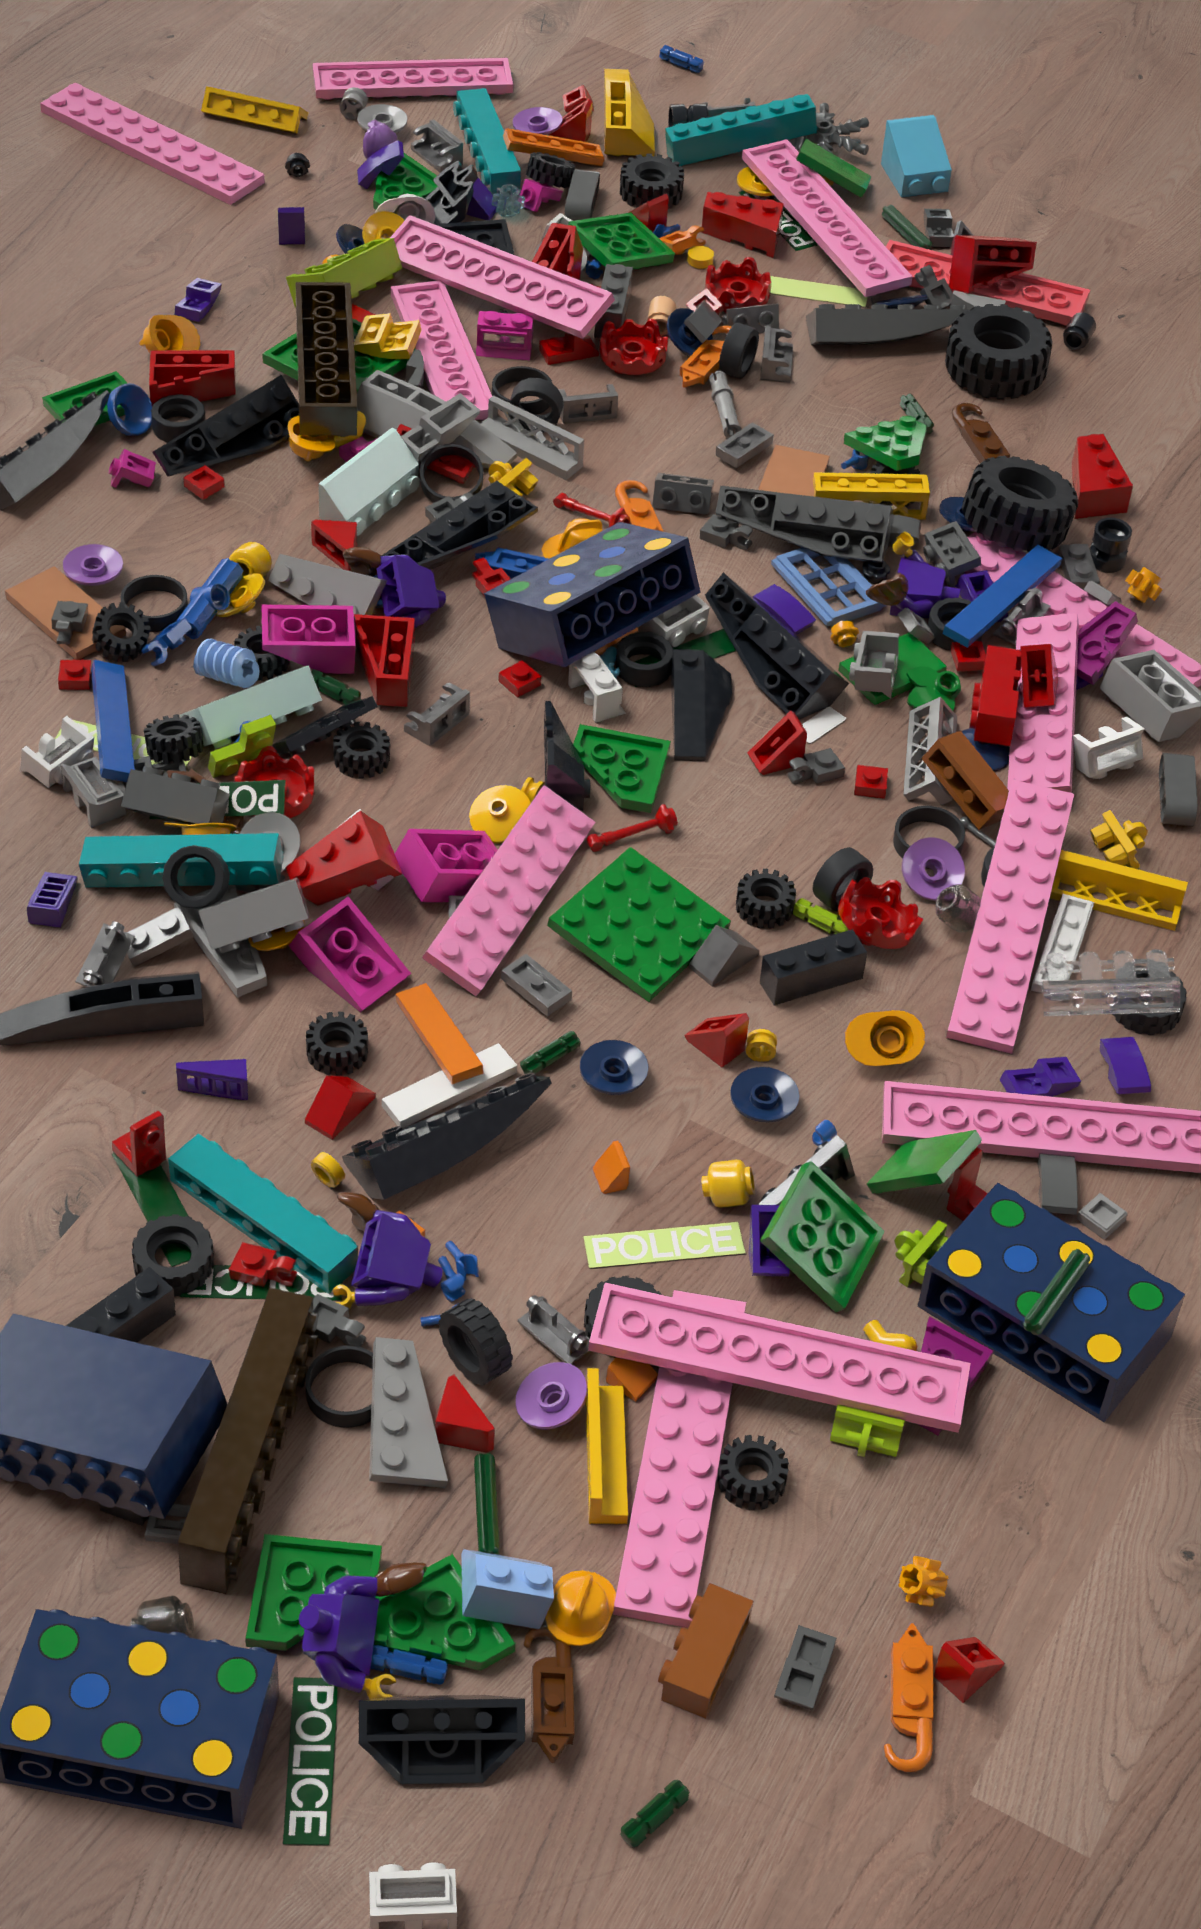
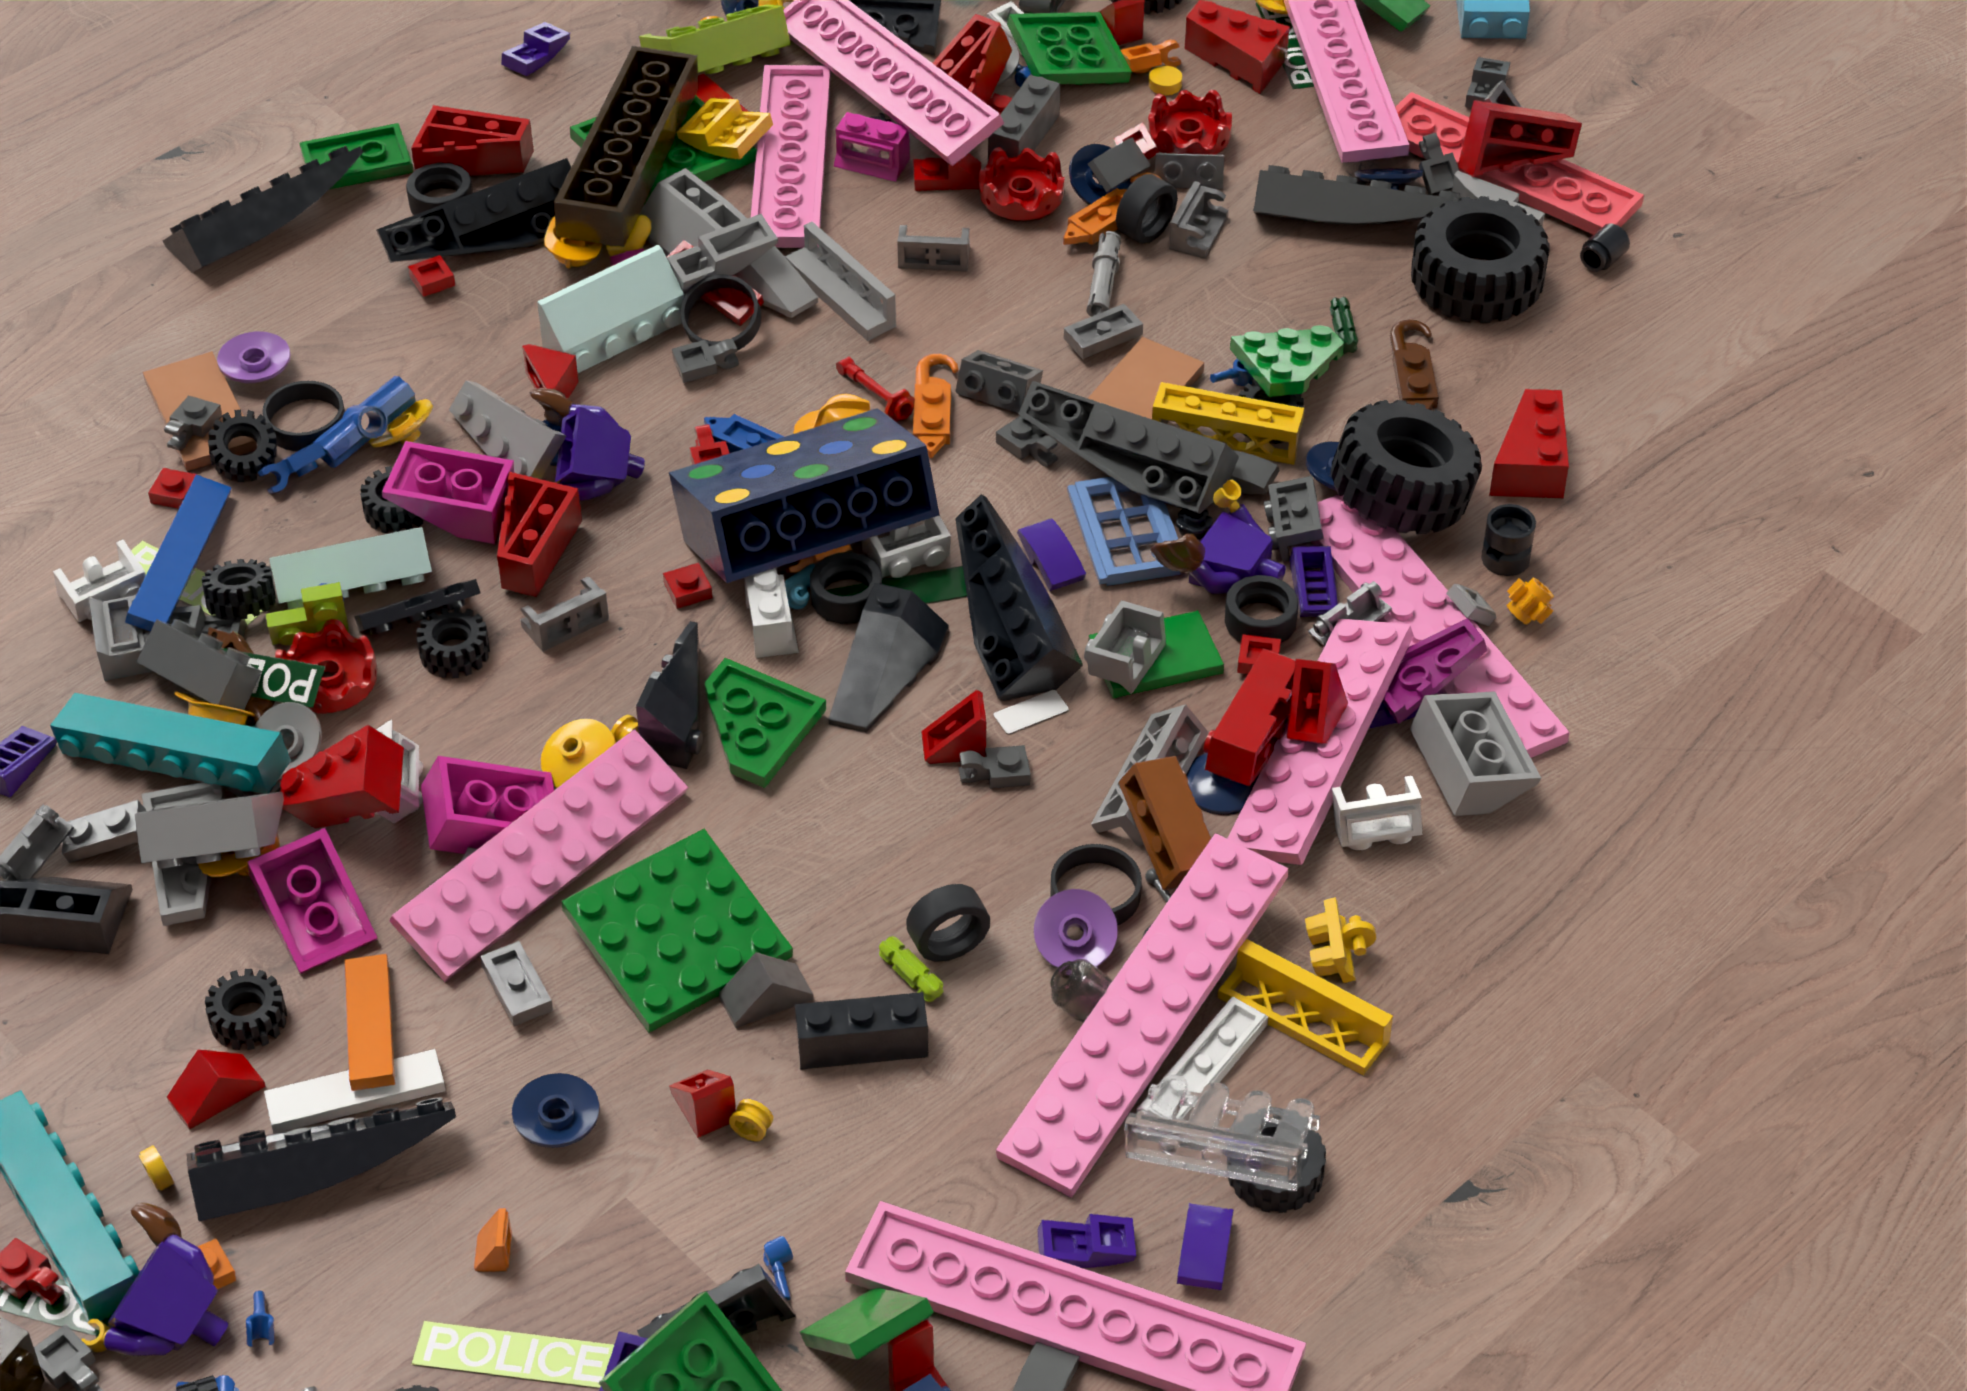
camera: 20 degrees right, 0 degrees up
blue piece [107,383,152,436] -> none
dark pink bracket [108,449,156,488] -> none
light orange piece [139,315,200,353] -> none
black tyre [162,845,230,909] -> none
dark purple slope [176,1059,248,1100] -> none
light blue piece [193,638,260,688] -> none
yellow head [229,542,272,577] -> none
dark green axle [311,669,361,704] -> none
black wedge [381,481,538,570] -> none
dark grey slope [406,349,424,390] -> none
blue hand [438,1256,465,1302] -> none
yellow hips [488,458,539,497] -> none
black tyre [492,366,553,415] -> none
black tyre [509,378,563,433] -> none
dark green axle [520,1031,581,1074] -> none
red piece [586,804,678,852] -> none
light nougat brick [647,296,676,336] -> none
blue hand [653,224,681,238] -> none
yellow head [701,1159,755,1208] -> none
dark blue dish [730,1067,799,1123] -> none
black tyre [736,869,796,929] -> none
yellowish green sticker [770,276,868,307] -> none
light orange plate [830,621,859,647] -> none
red plate [838,877,923,949] -> none
light orange piece [845,1010,925,1066] -> none
red plate [854,765,888,799] -> none
dark green axle [882,204,933,250] -> none
light grey tile [898,608,935,645] -> none
green plate [906,666,961,710] -> none
blue tile [943,545,1062,648] -> none
flat silver plate [1058,544,1100,591] -> none
dark grey beam [1159,753,1197,827] -> none

